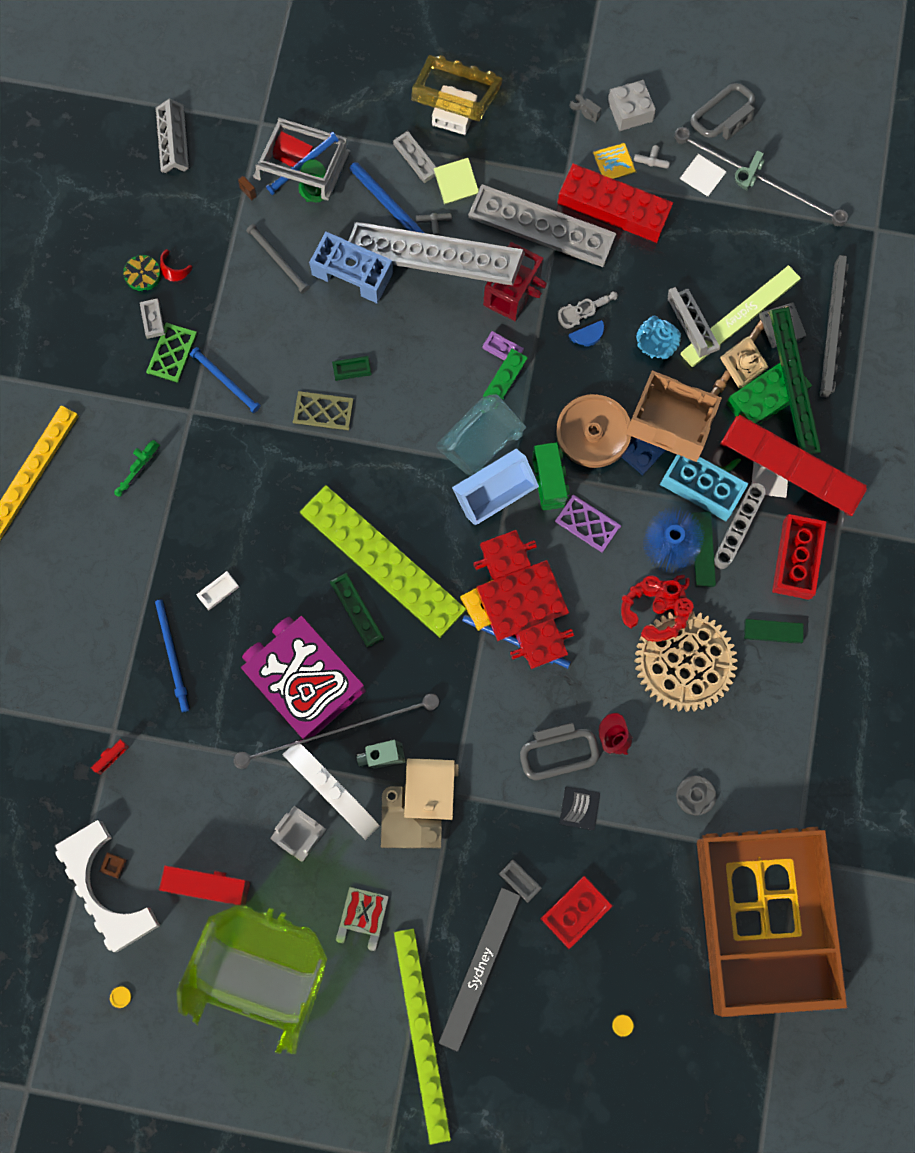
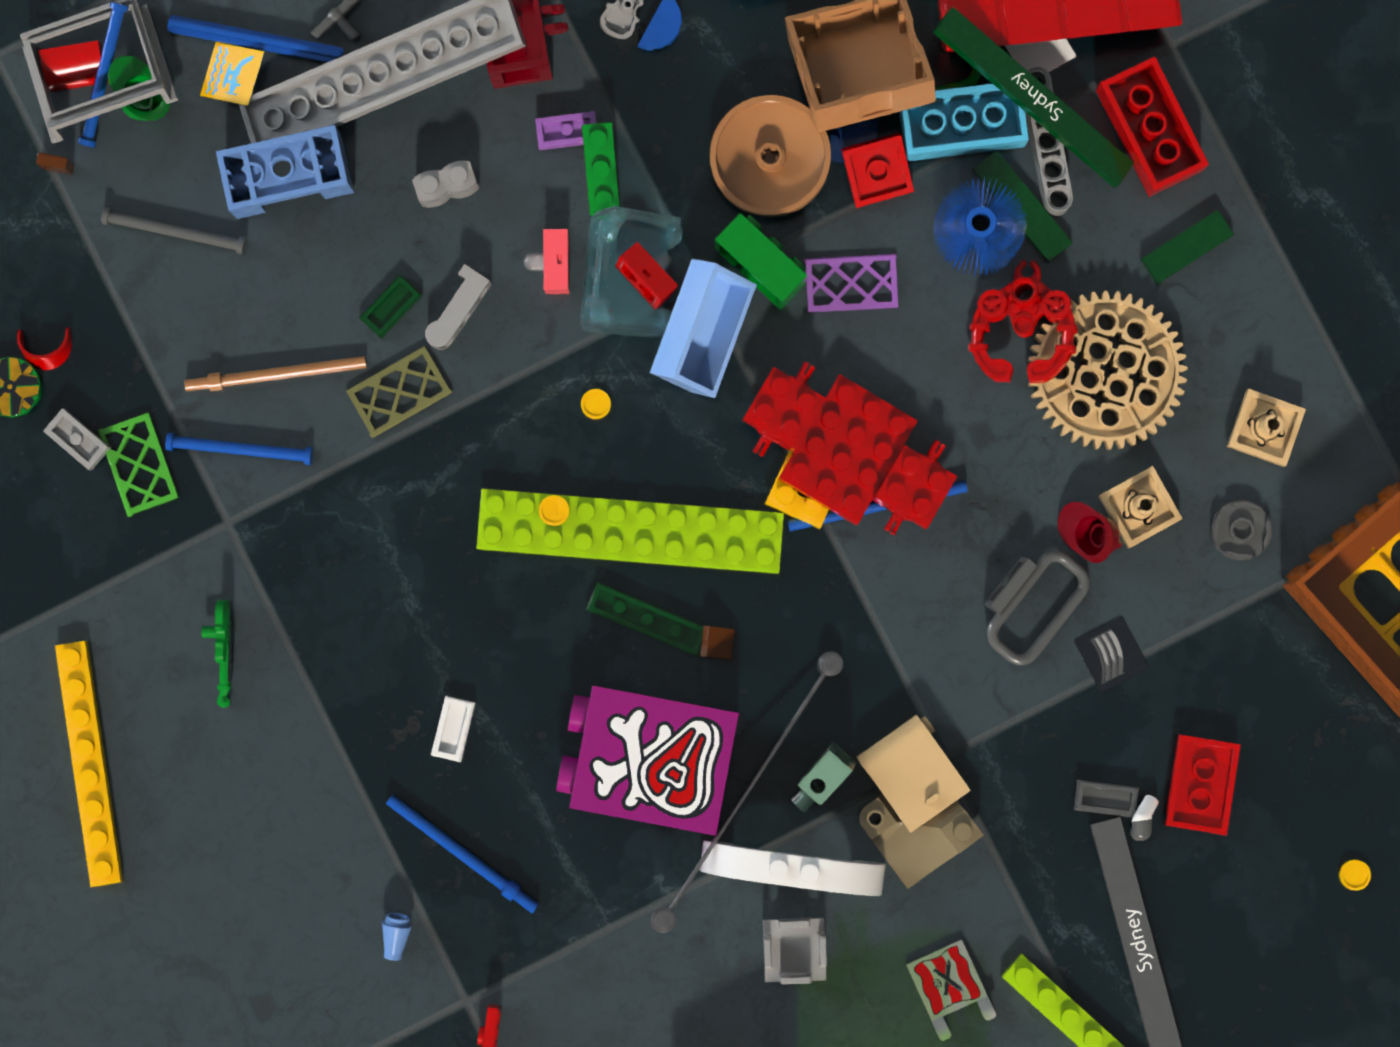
camera: 30 degrees left, 10 degrees up
none -> medium nougat bar [184,356,367,392]
none -> yellow sticker [200,42,264,106]
none -> medium blue cone [382,913,412,961]
none -> light grey brick [412,161,479,208]
none -> light grey leg [425,264,492,350]
none -> coral piece [523,229,570,294]
none -> yellow piece [539,495,569,526]
none -> yellow piece [581,389,611,419]
none -> red piece [615,241,678,311]
none -> reddish brown tile [700,626,735,660]
none -> red plate [841,132,914,208]
none -> dark green tile [933,7,1134,188]
none -> tan plate [1098,466,1183,549]
none -> arm [1130,795,1159,841]
none -> tan plate [1227,389,1306,467]

